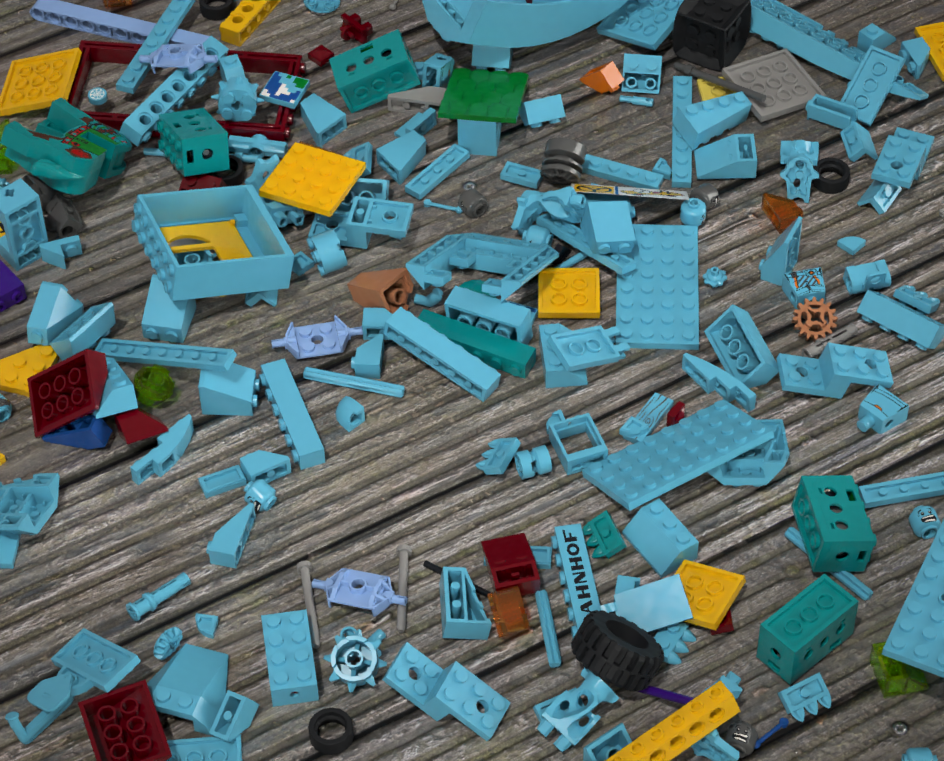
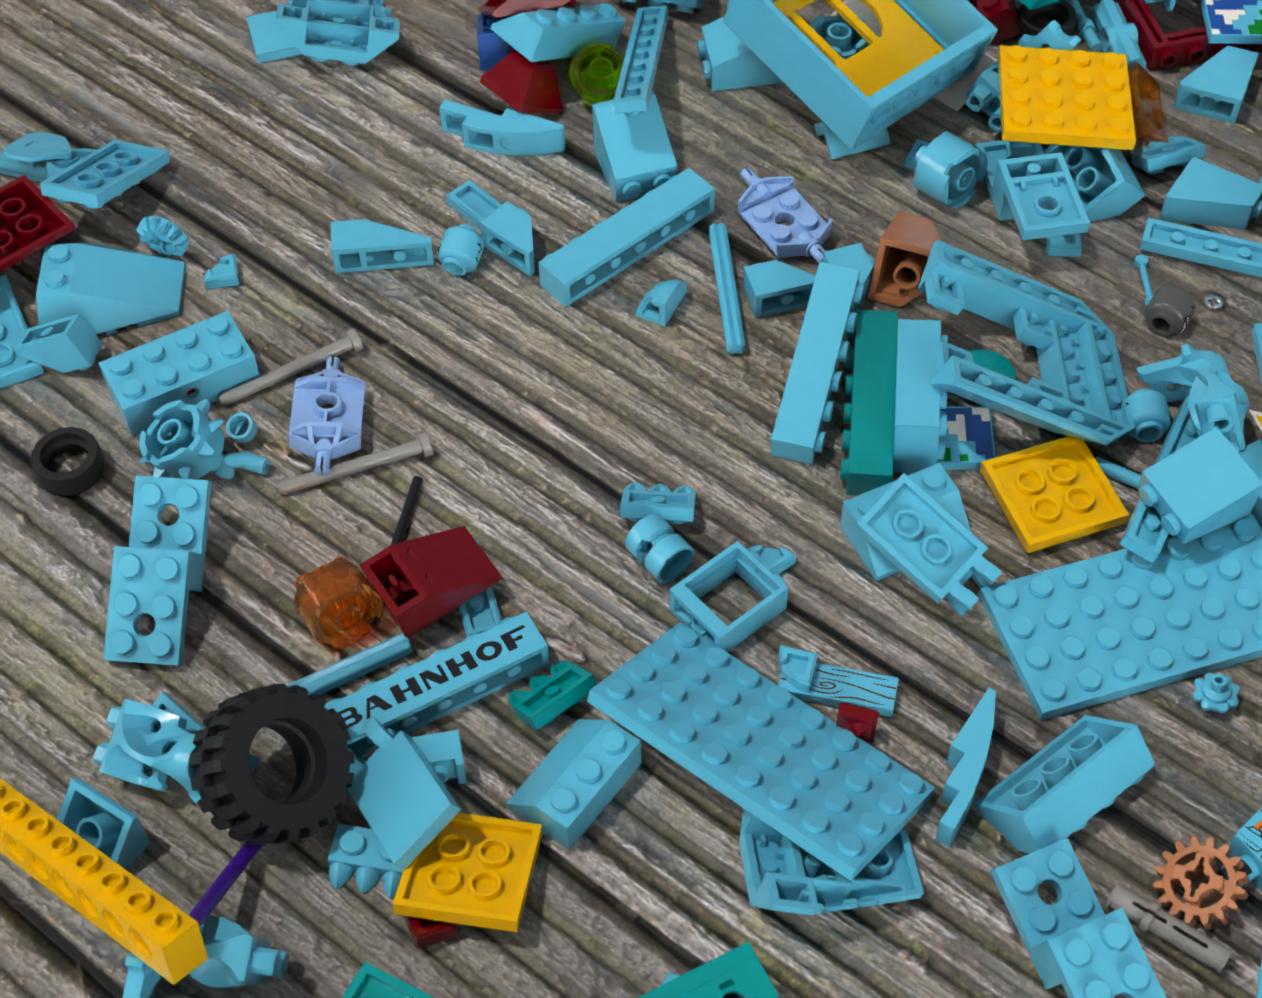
camera: 70 degrees right, 5 degrees up
medium azure pin [126,572,191,621] -> none
medium azure arm [414,288,443,307] -> none
medium azure wedge [439,567,492,640] -> none
black tile [552,244,572,265] -> none

